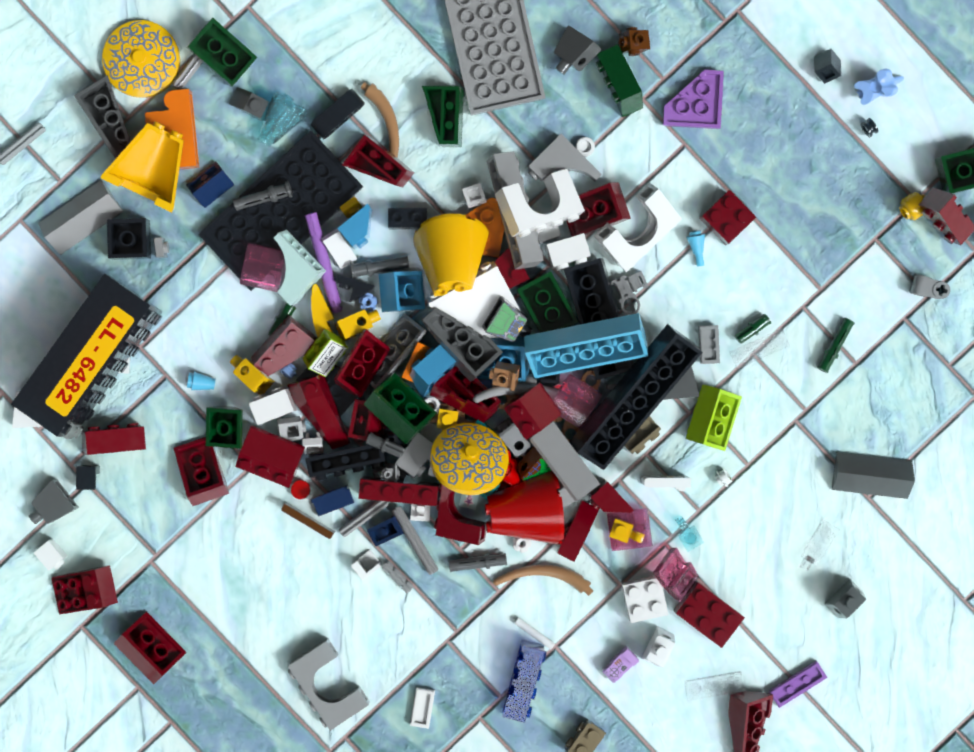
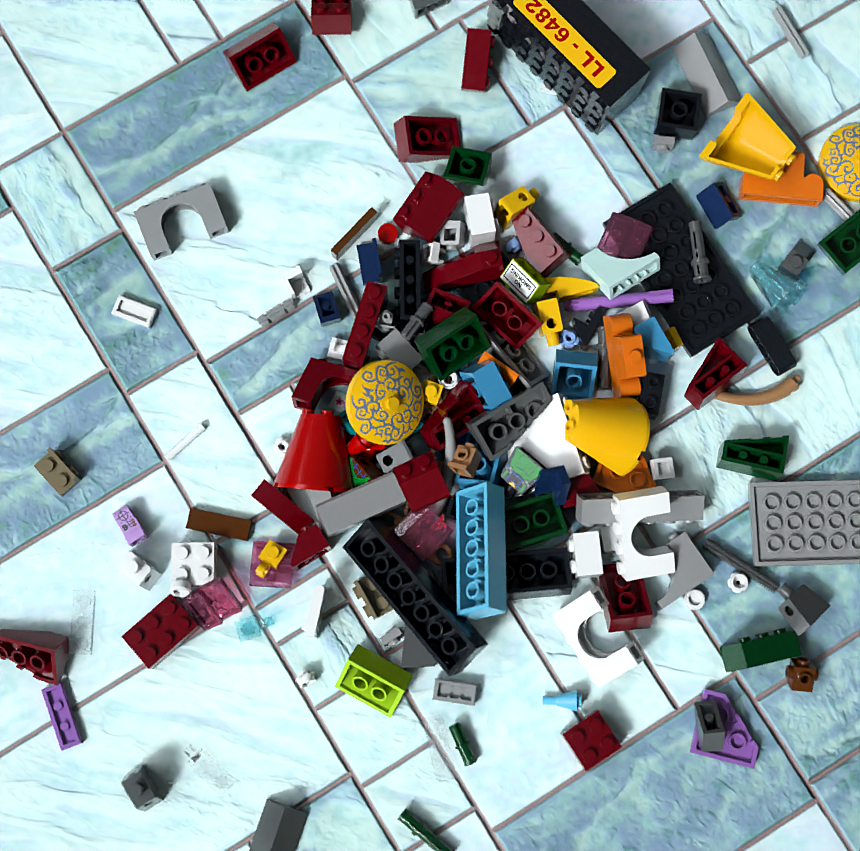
camera: 100 degrees right, 10 degrees down
dark grey wedge [74,76,131,159] -> none
black panel [76,465,100,490] -> none
medium azure cone [187,371,216,390] -> none
light grey axle [391,506,438,575] -> none
dark grey pin [449,553,507,572] -> none
medium nougat animal [493,564,594,596] -> none
clear blue wedge [502,639,547,723] -> none
light grey piece [611,271,649,315] -> none
none -> white tile [169,580,191,597]
none -> reddish brown tile [186,508,252,542]
none -> light grey plate [380,626,402,647]
none -> dark blue panel [534,465,571,506]
none -> orange brick [603,313,647,397]
none -> dark grey slope [694,700,725,752]
none -> dark grey axle [702,538,780,594]
none -> white plate [728,572,748,593]

